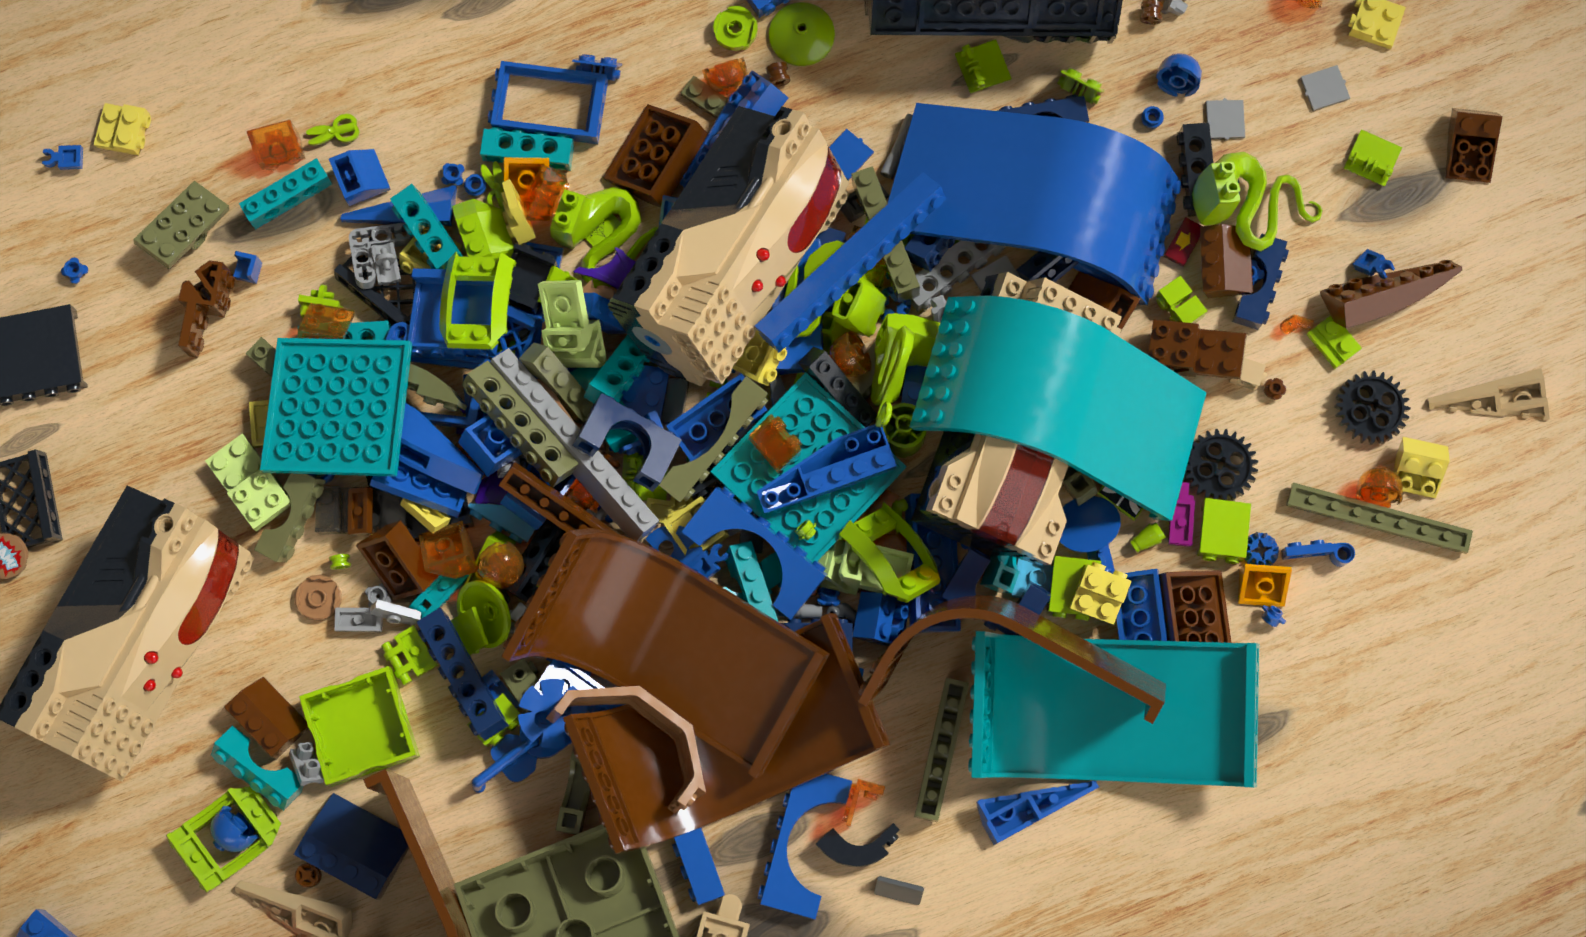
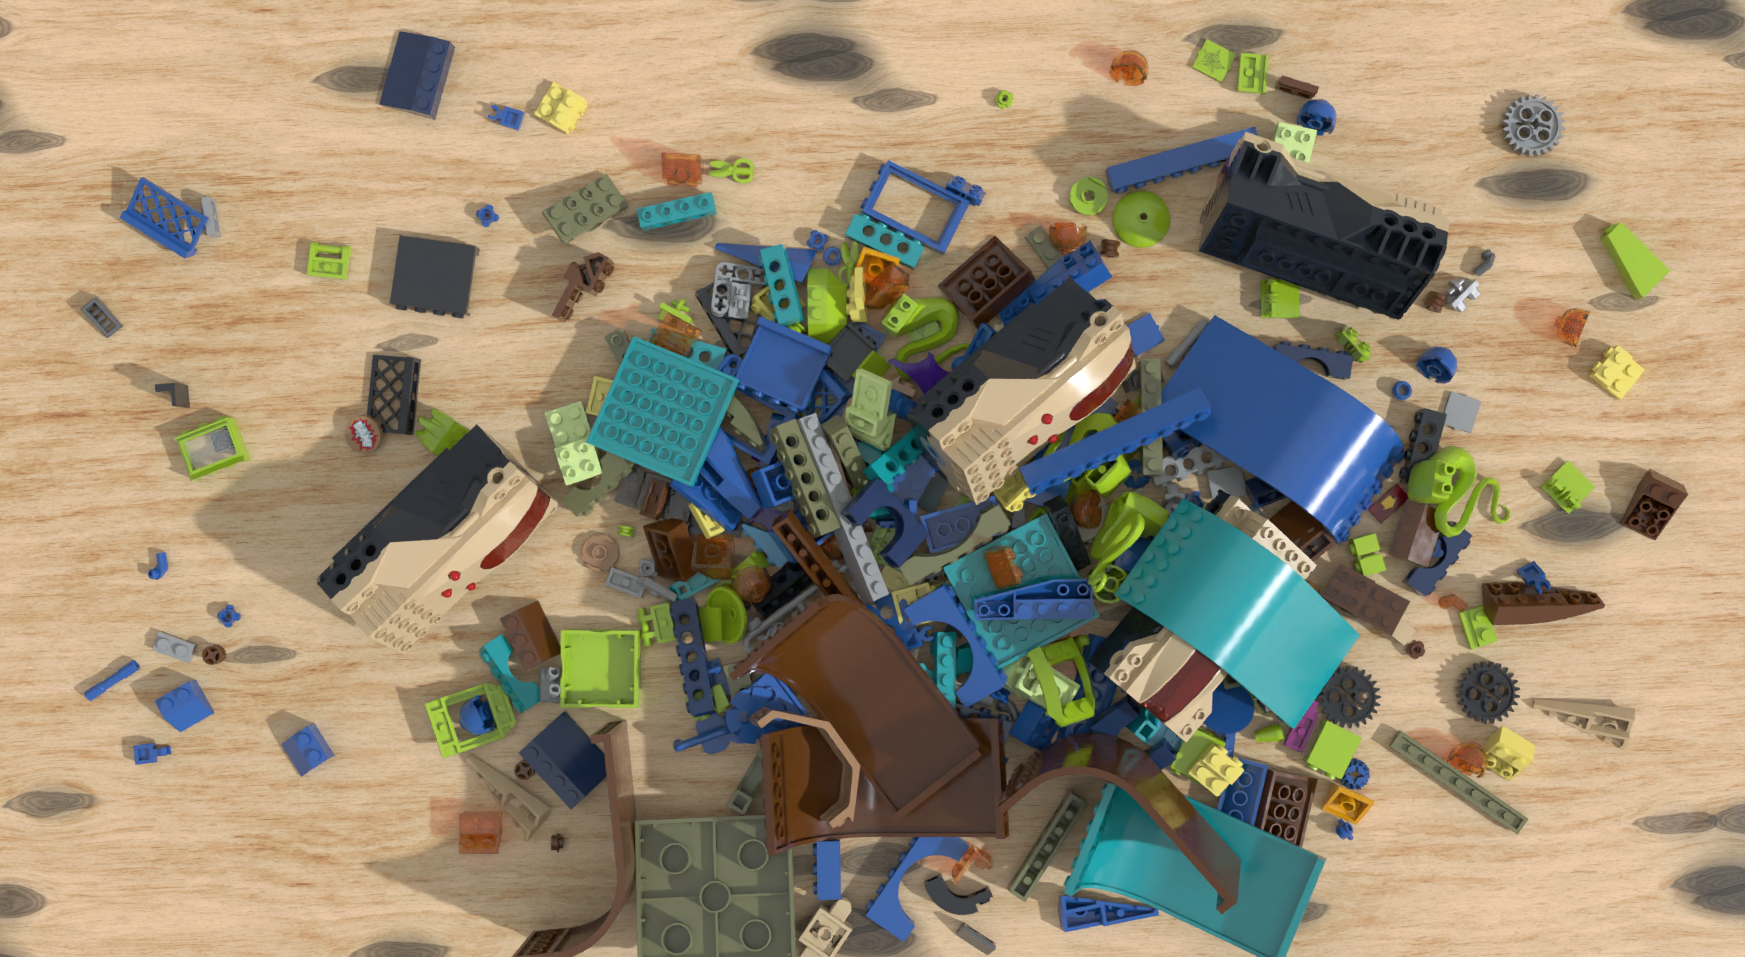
camera: 20 degrees right, 10 degrees up
blue panel [233,251,262,284] -> none
blue slope [329,149,391,206] -> none
lime wedge [439,251,516,349] -> none
lime plate [795,519,816,541] -> none
blue plate [1281,540,1355,567] -> none
light grey piece [1300,65,1350,111] -> none
none -> lime plate [415,408,470,456]

